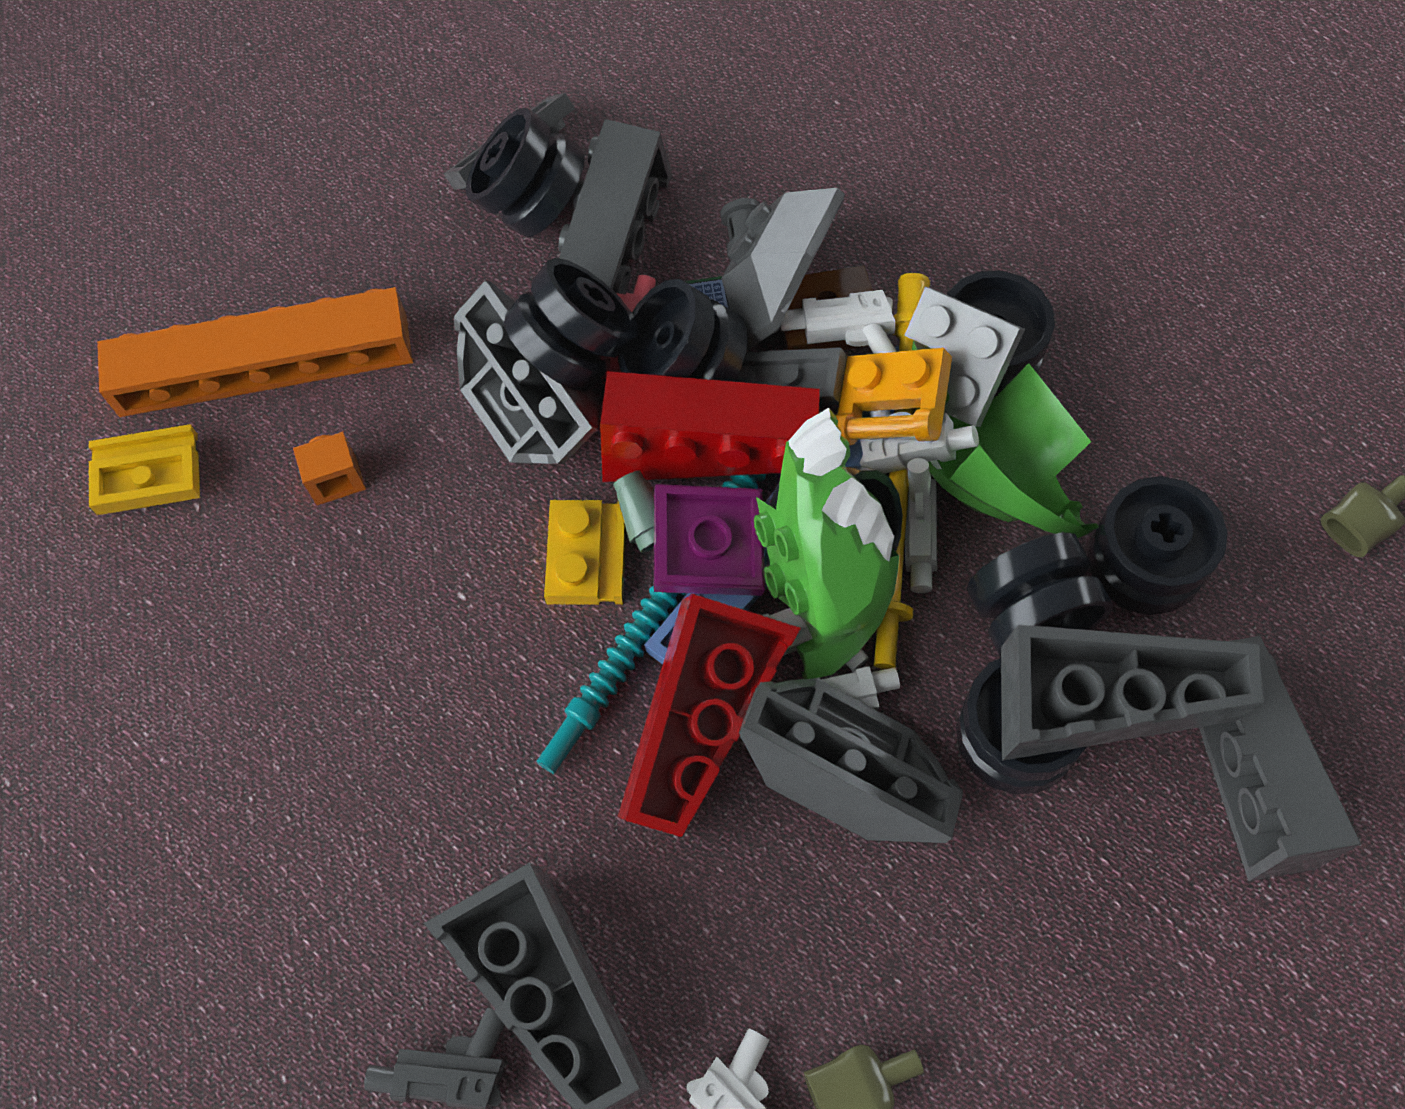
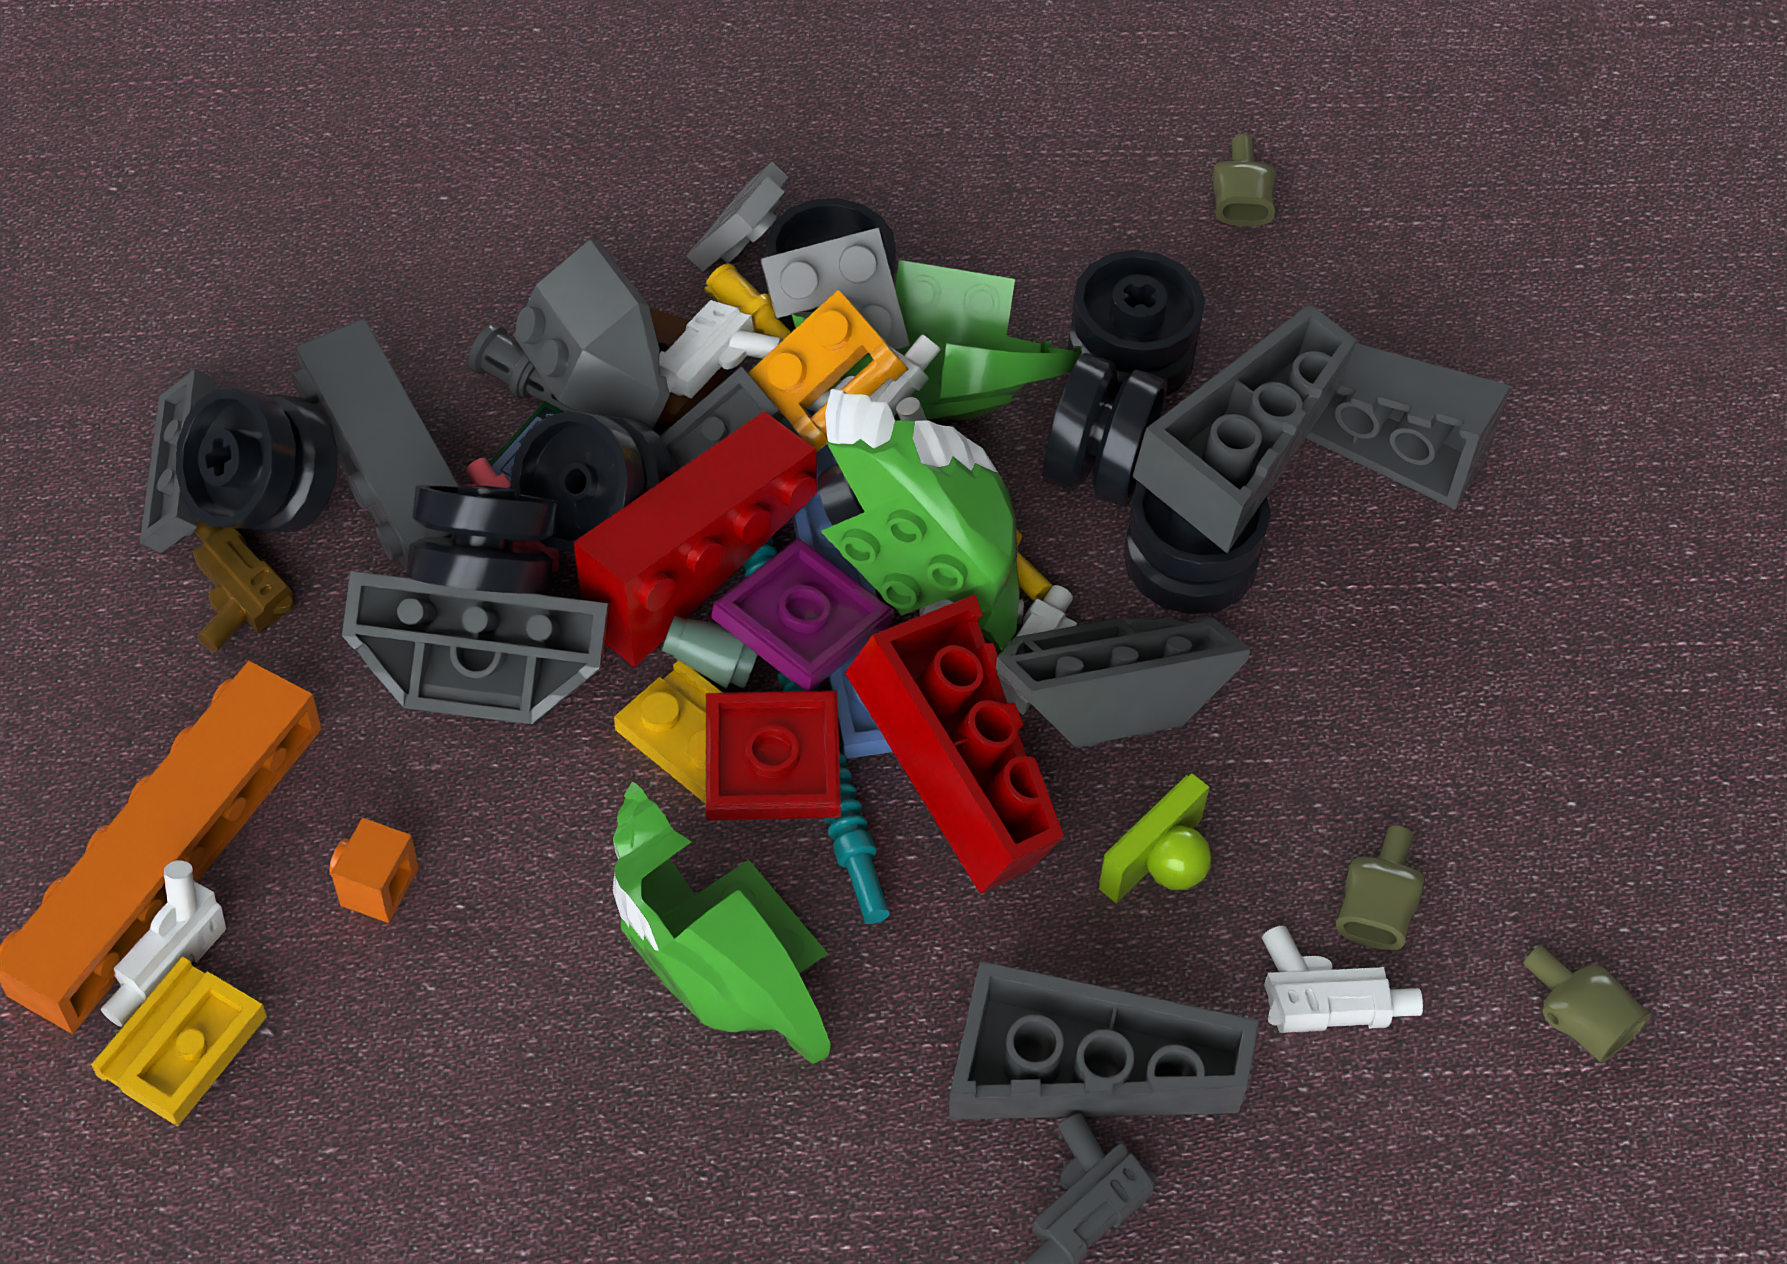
camera: 55 degrees left, 10 degrees down
none -> white piece [101,861,226,1027]
none -> pearl gold piece [193,519,294,652]
none -> bright green animal [613,782,831,1065]
none -> light grey plate [686,162,788,272]
none -> red plate [706,690,841,821]
none -> lime tile [1099,773,1212,904]

